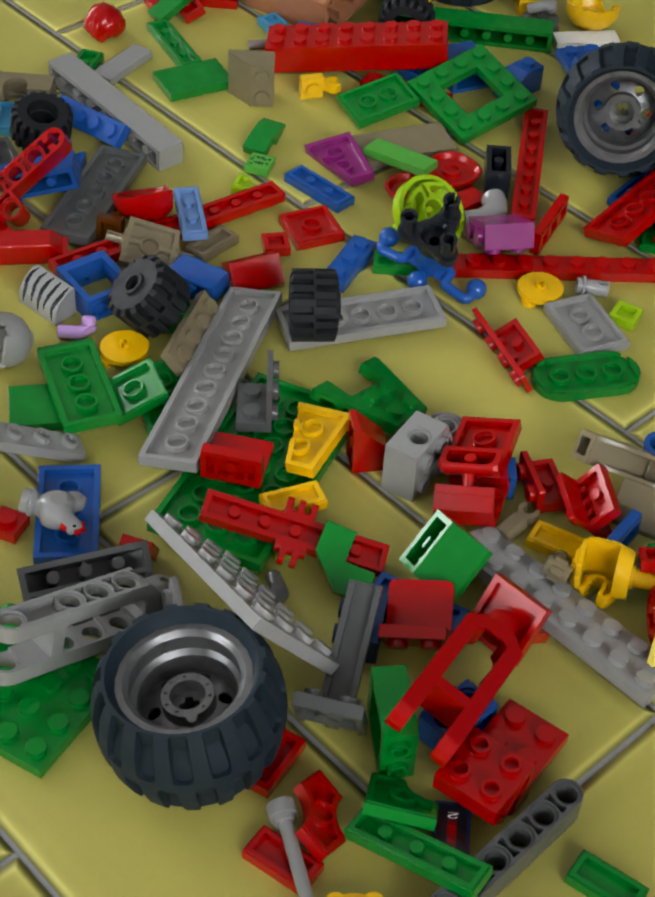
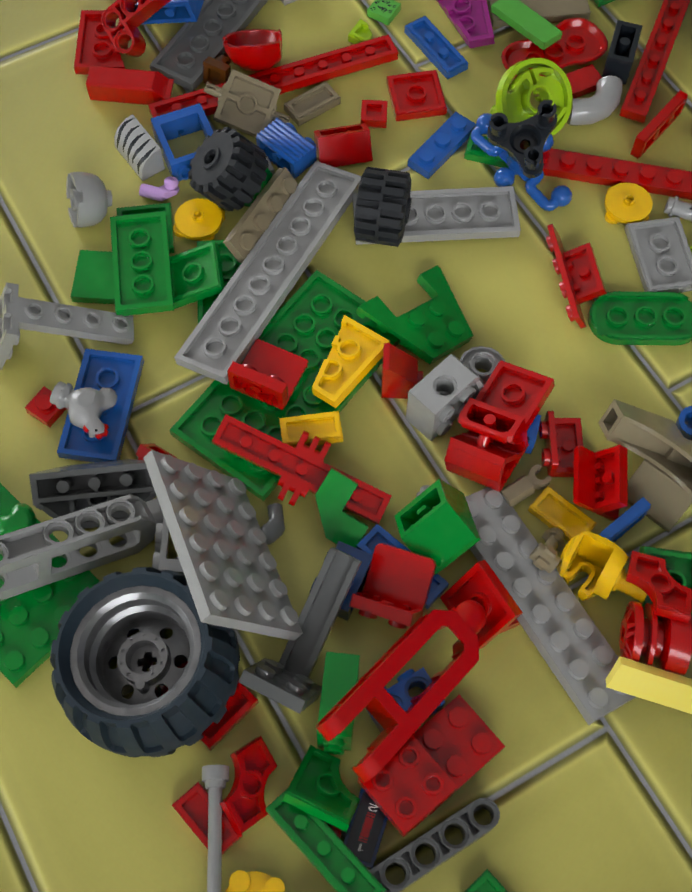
camera: 15 degrees right, 20 degrees up
medium blue tile [173,186,208,242] -> none
dark grey bracket [236,350,279,433] -> none
magenta brick [465,214,535,254] -> none

